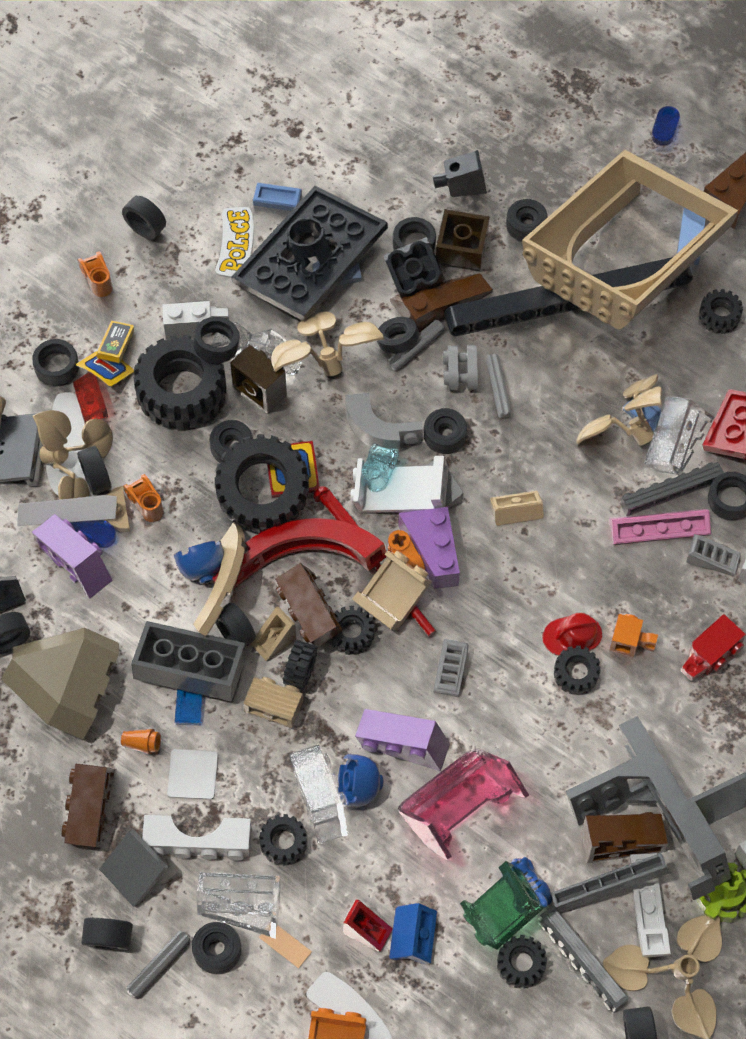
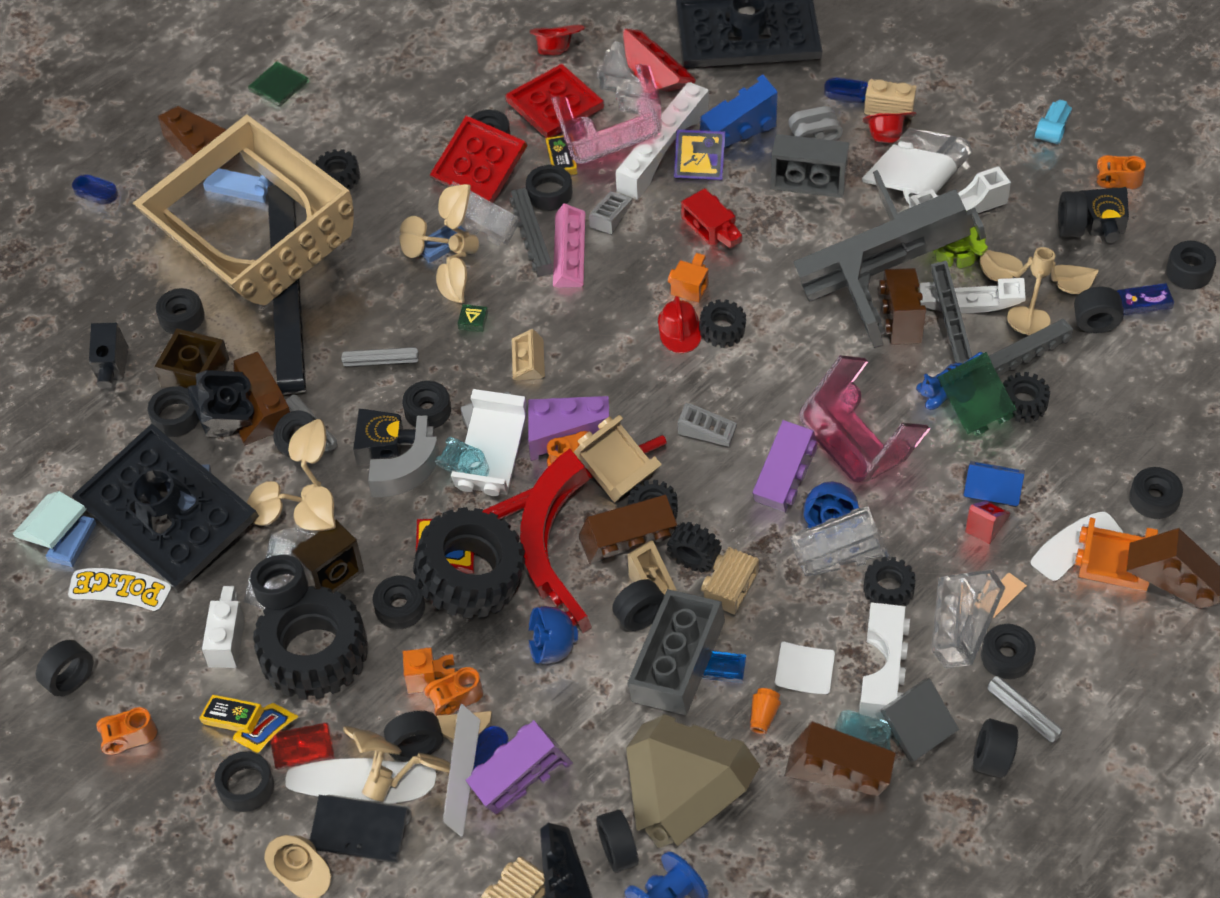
camera: 80 degrees left, 10 degrees down
tan tile [193,522,245,636] -> none
light grey brick [443,345,478,390] -> none
none -> light aqua slope [13,491,86,549]
none -> black torso [353,409,416,465]
none -> orange brick [403,648,455,694]
none -> clear green tile [457,304,488,332]
none -> clear light blue piece [835,710,891,750]

